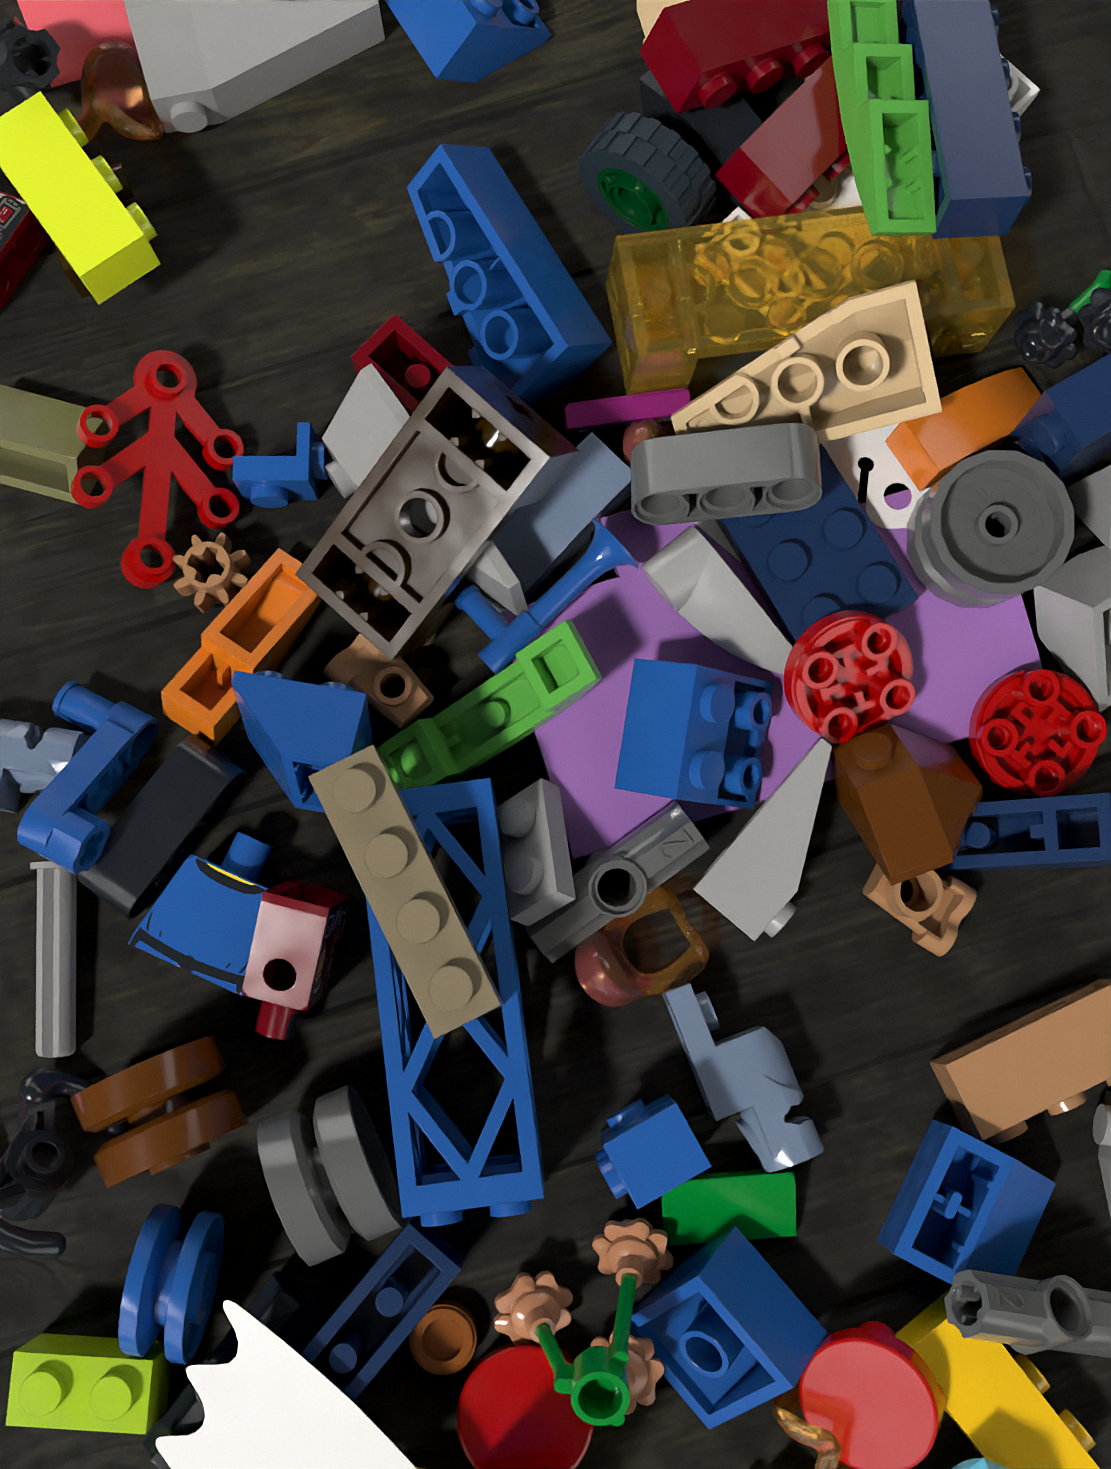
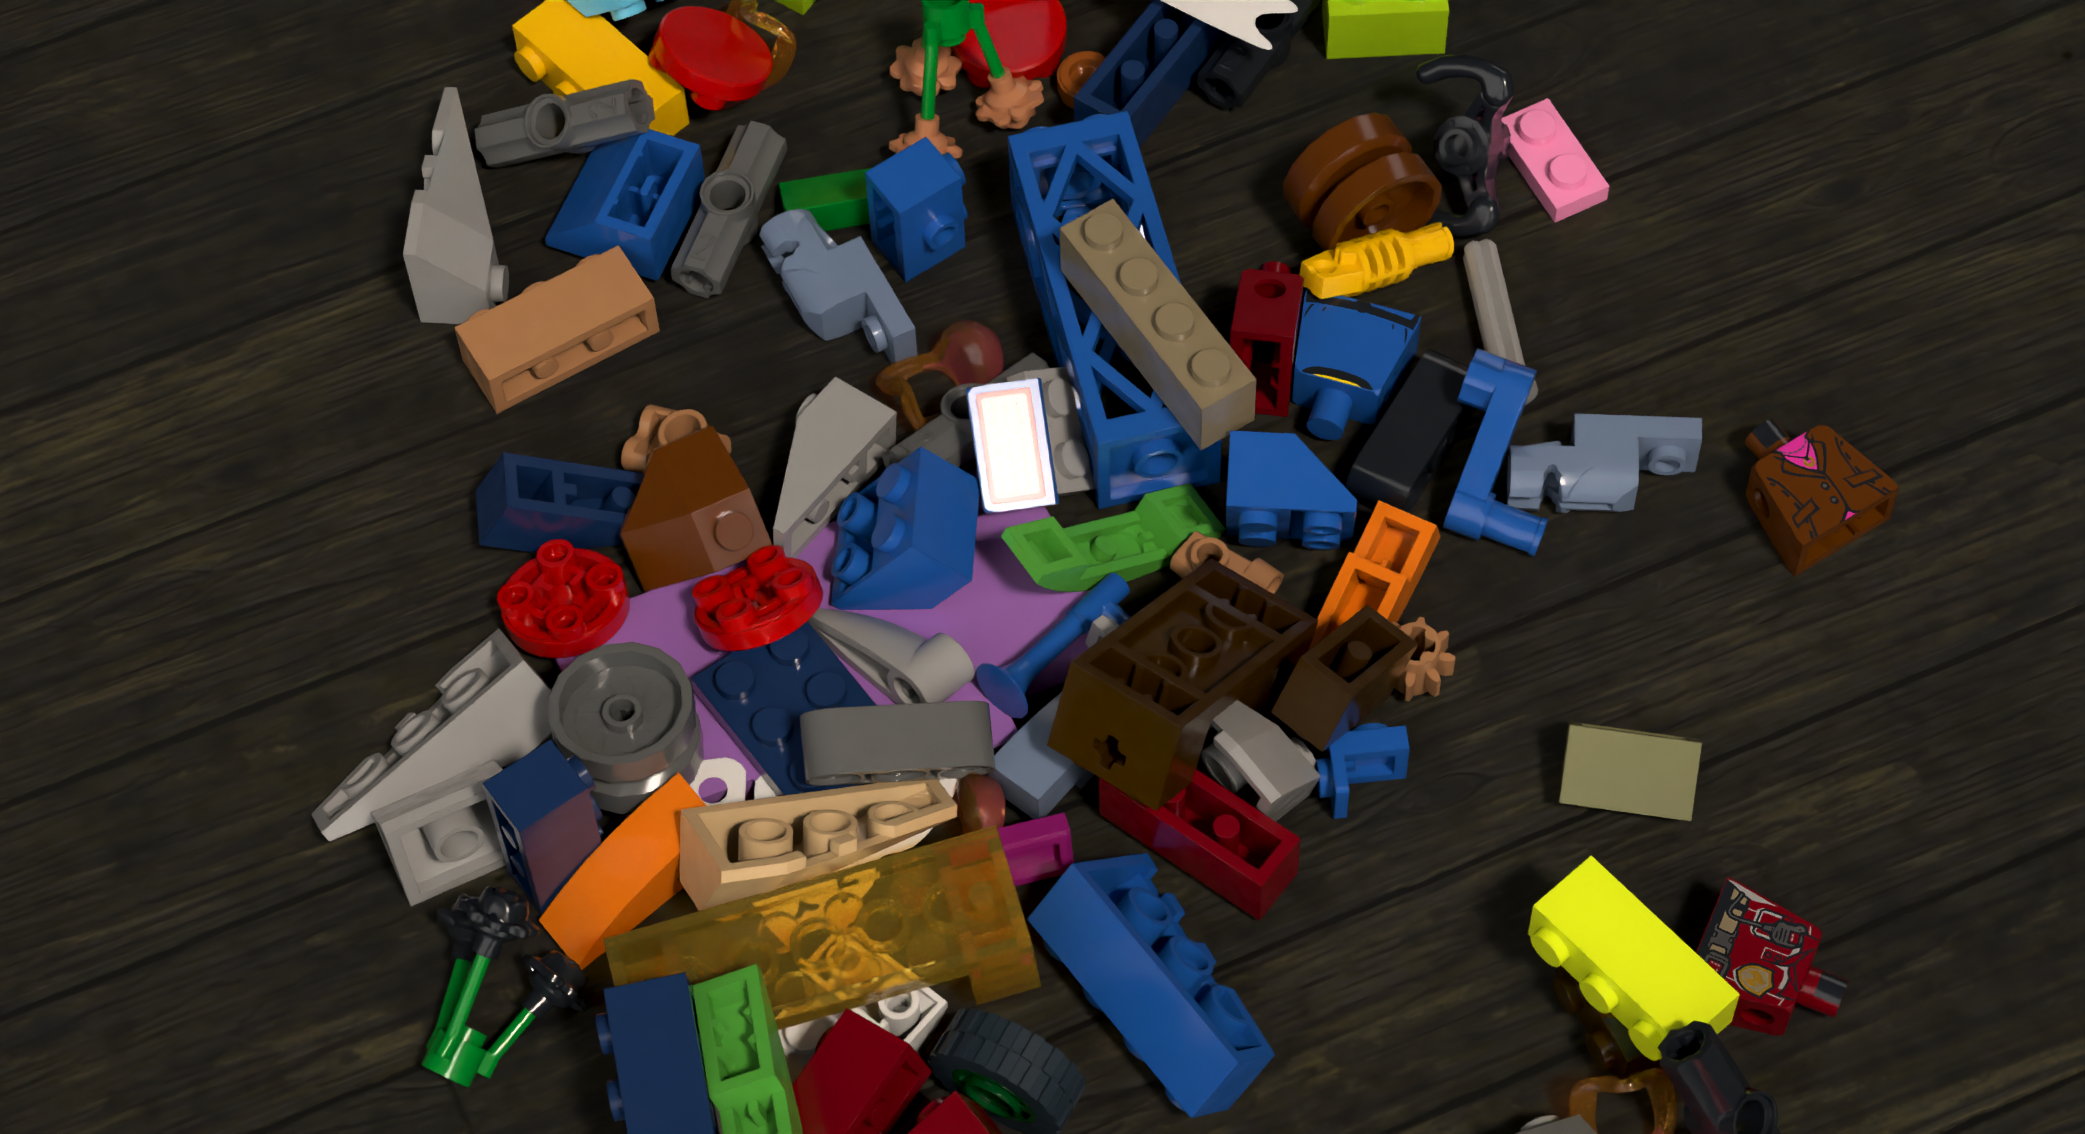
camera: 175 degrees right, 20 degrees down
red plant [71,350,244,589] -> none
blue wheel [118,1203,225,1365] -> none
dark grey wheel [257,1085,405,1267] -> none
blue slope [630,1226,828,1430] -> none
none -> dark grey piece [671,121,787,298]
none -> slope [966,378,1059,514]
none -> dark brown brick [1271,605,1419,752]
none -> yellow hinge [1299,222,1454,299]

